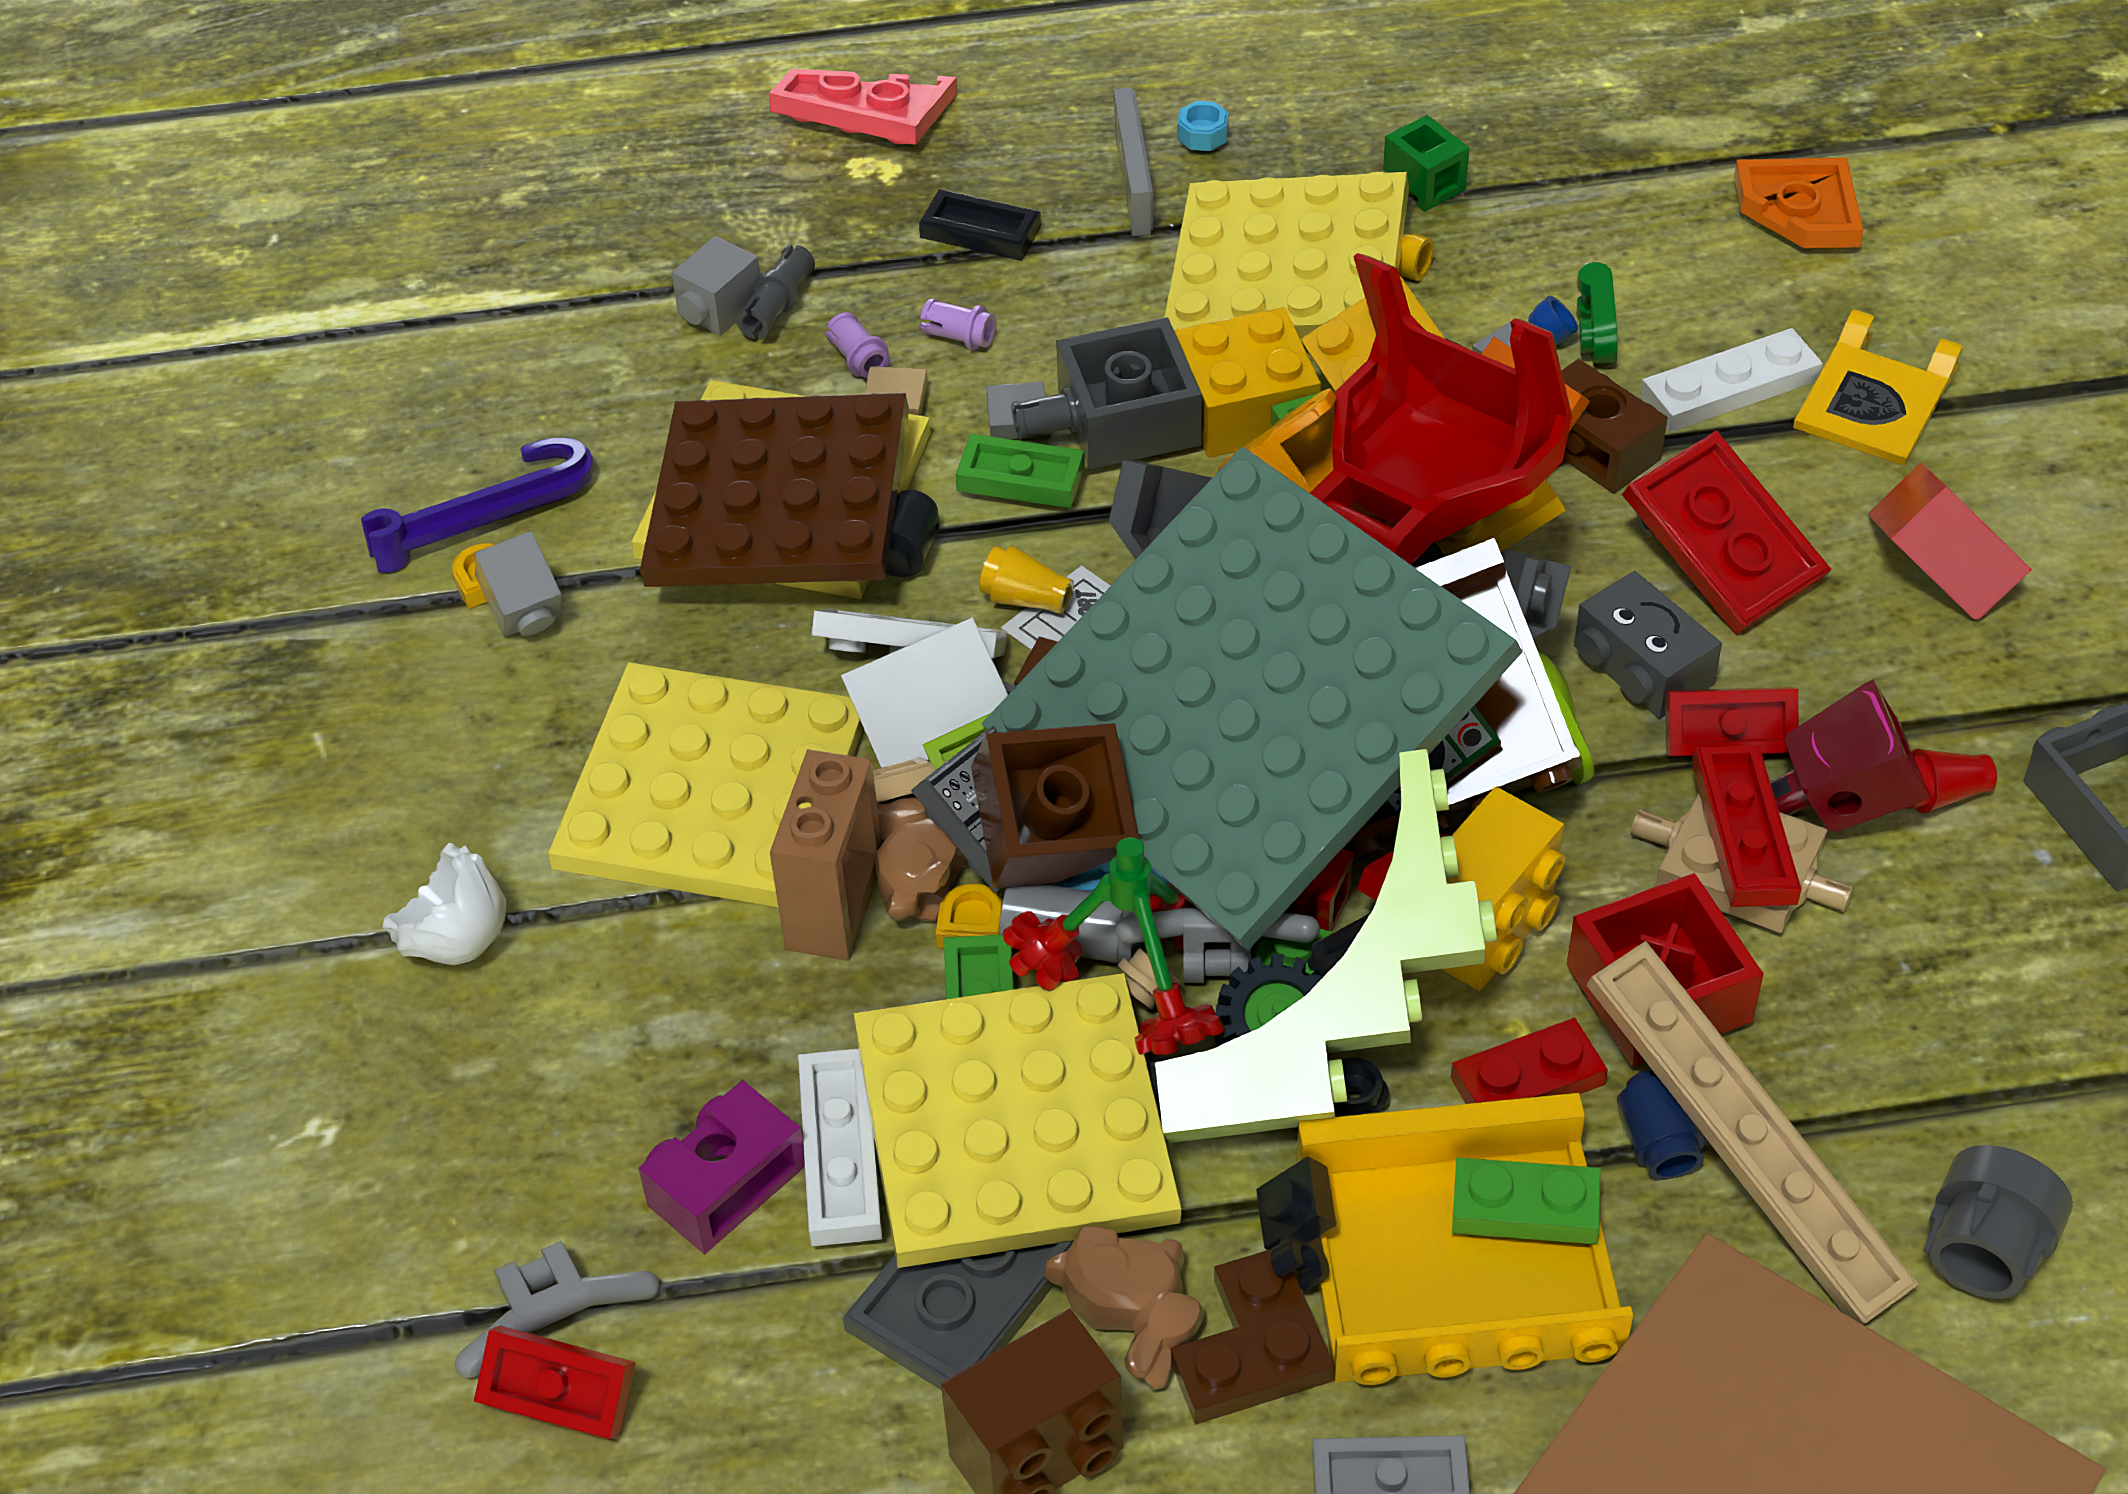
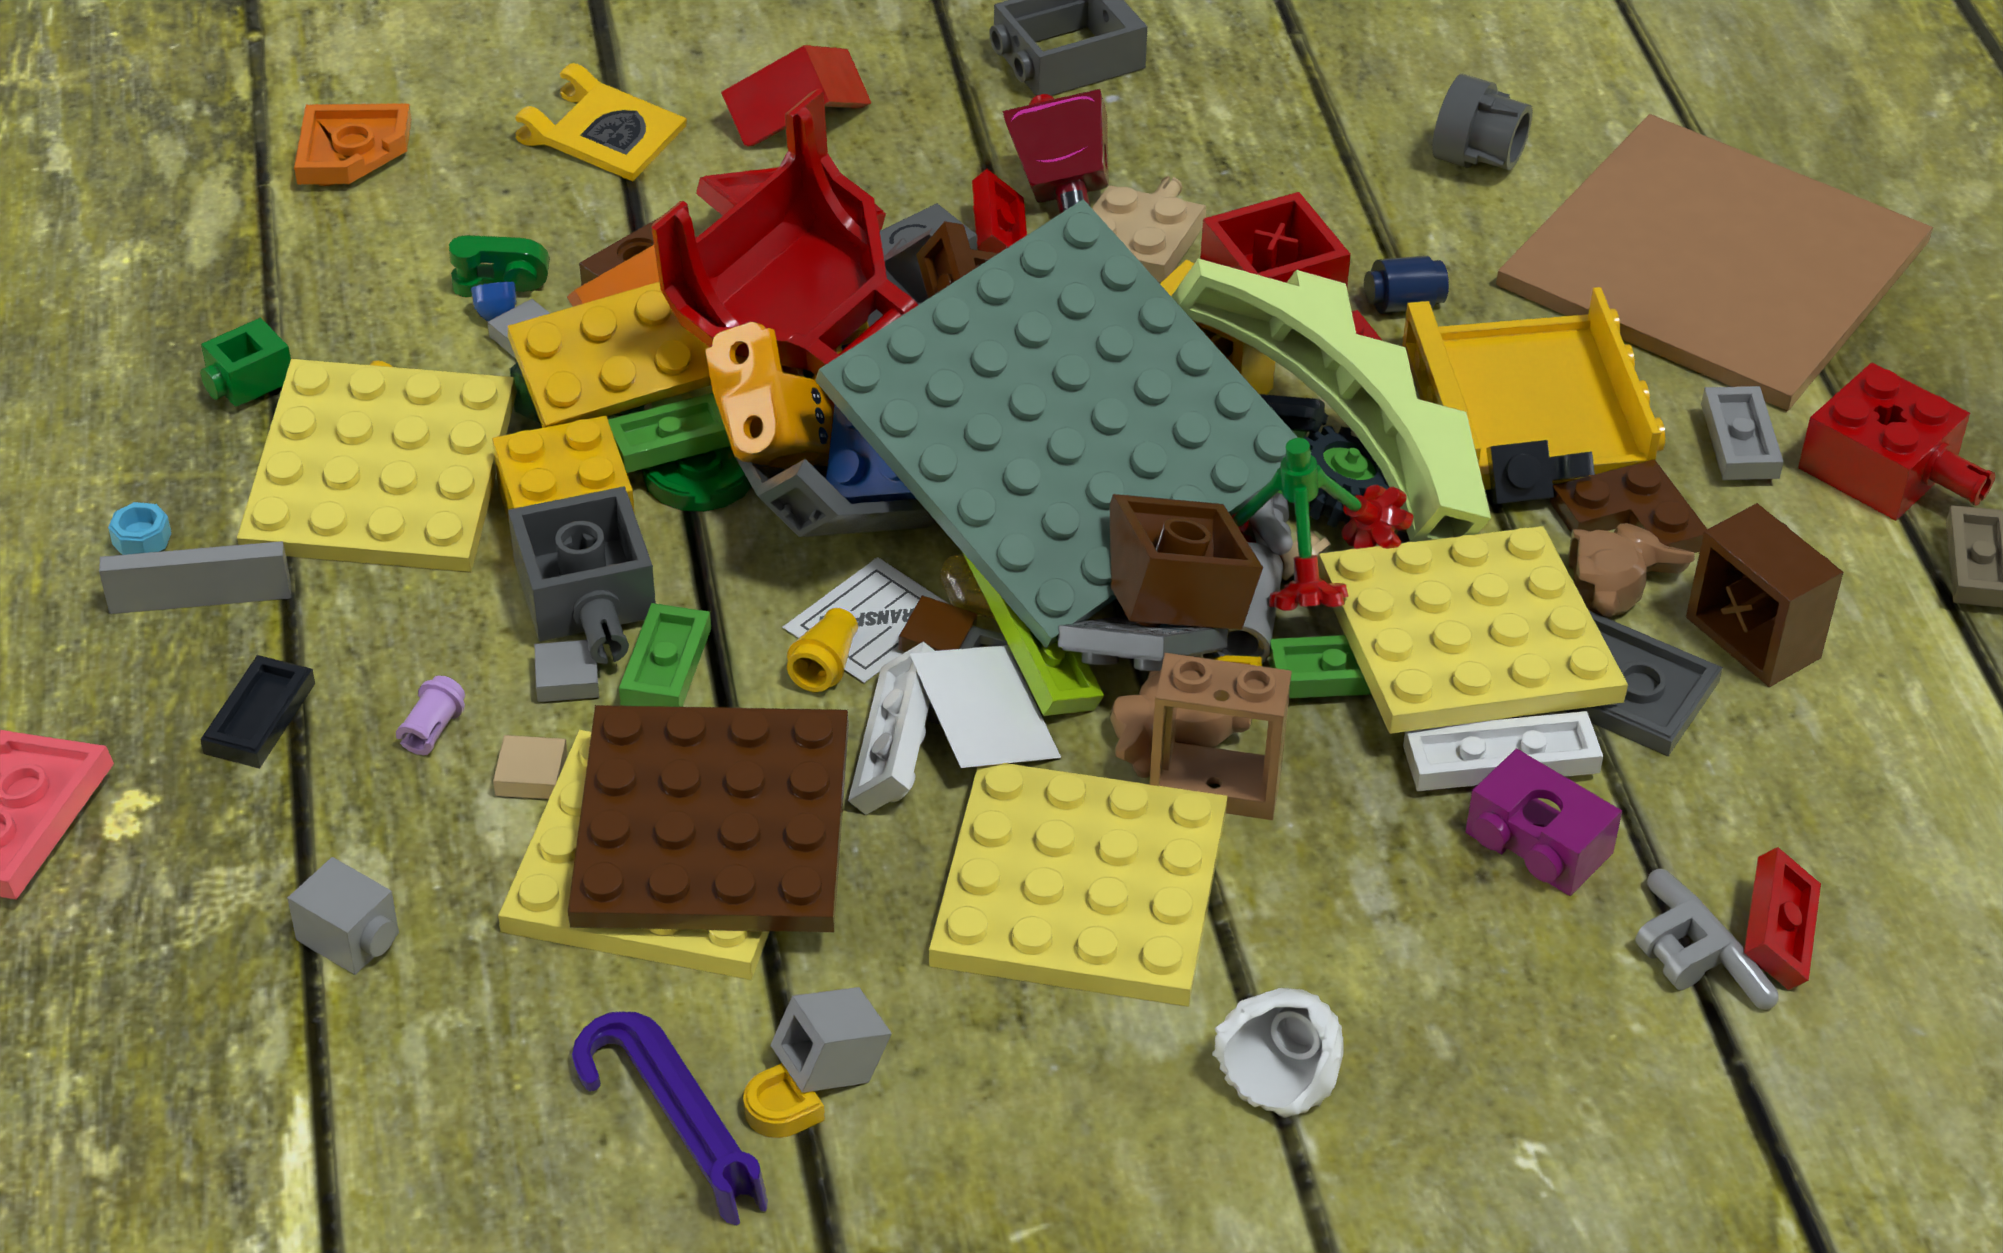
camera: 95 degrees left, 5 degrees down
dark grey pin [736,244,815,339] -> none
lavender pin [825,312,889,378] -> none
tan tile [873,757,935,803] -> none
bright green plate [1452,1157,1601,1244] -> none
tan tile [1586,941,1919,1325] -> none
white plate [1640,328,1823,433] -> none
red tile [1692,745,1802,907] -> none

